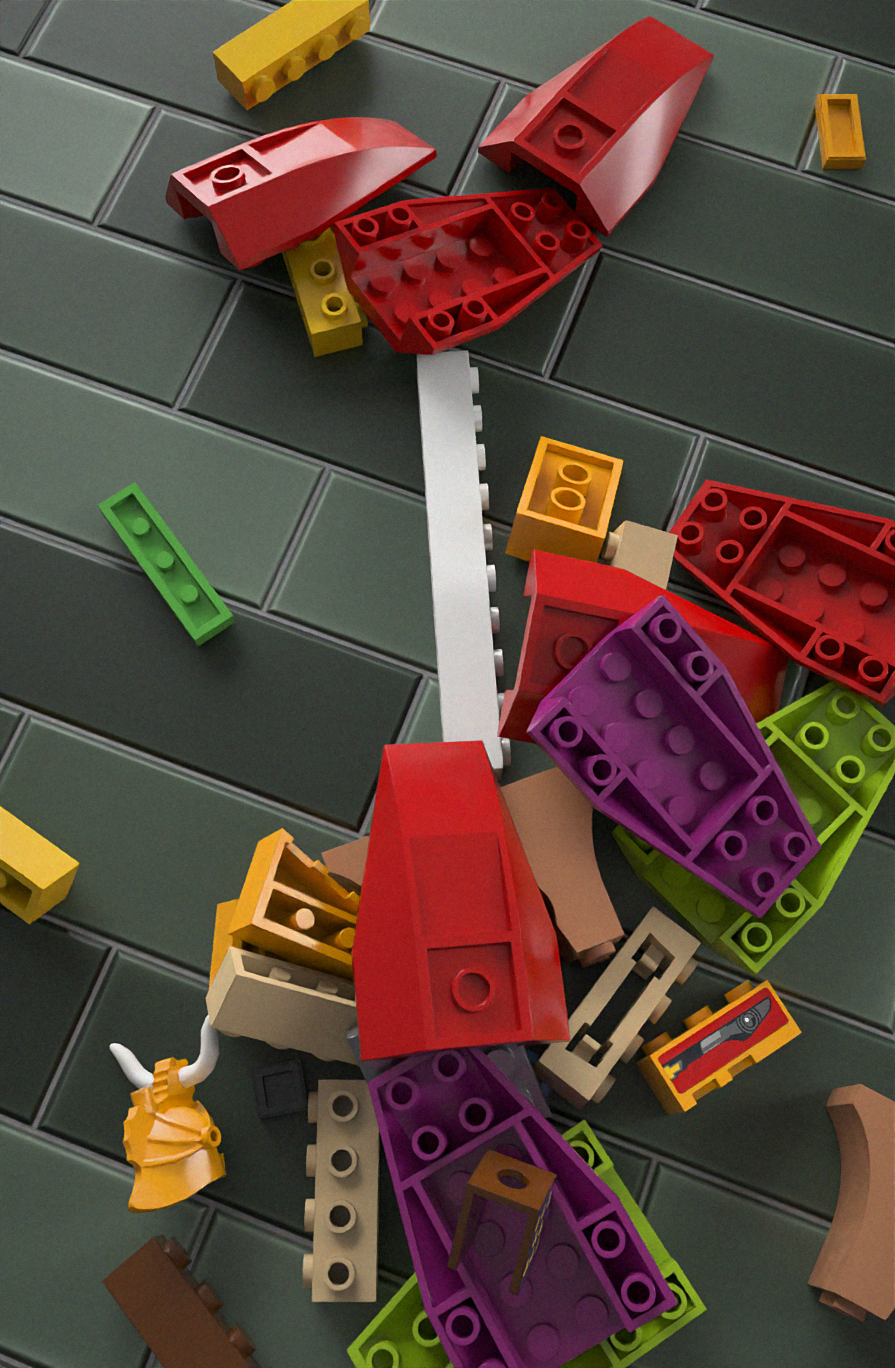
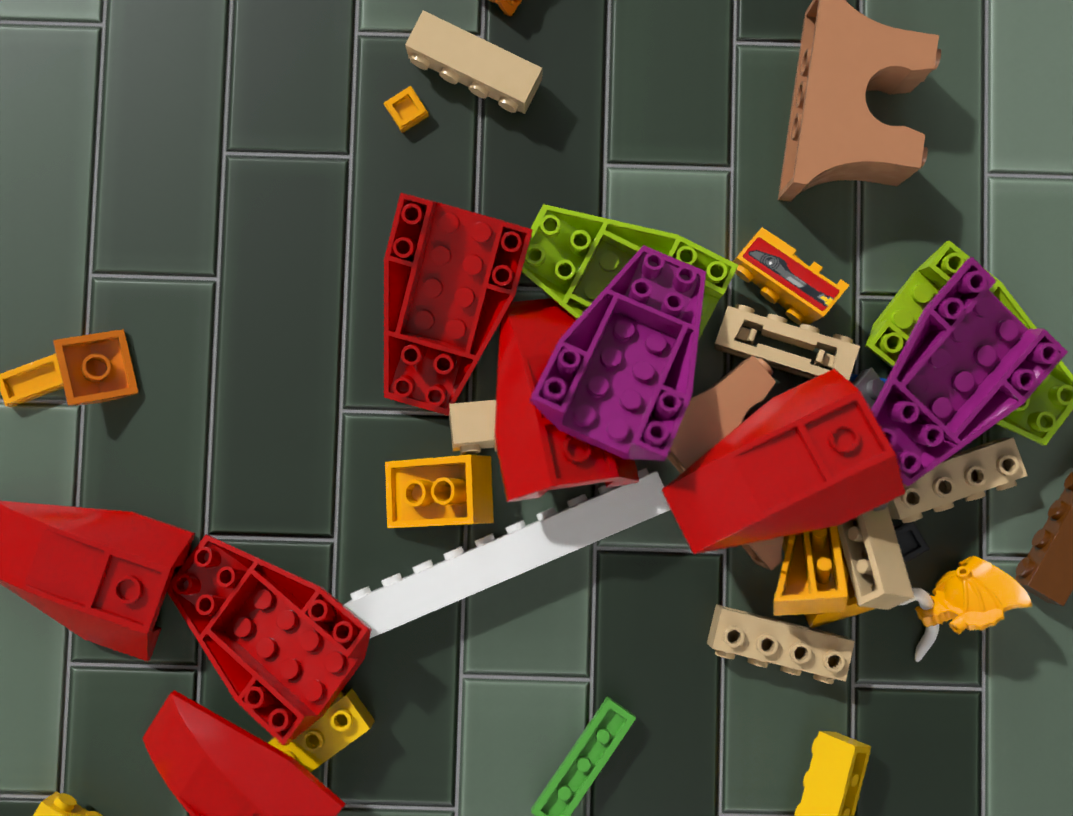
camera: 110 degrees left, 15 degrees up
reddish brown piece [447,1149,557,1296] -> none
none -> orange slope [53,329,139,406]
none -> tan brick [707,604,855,684]

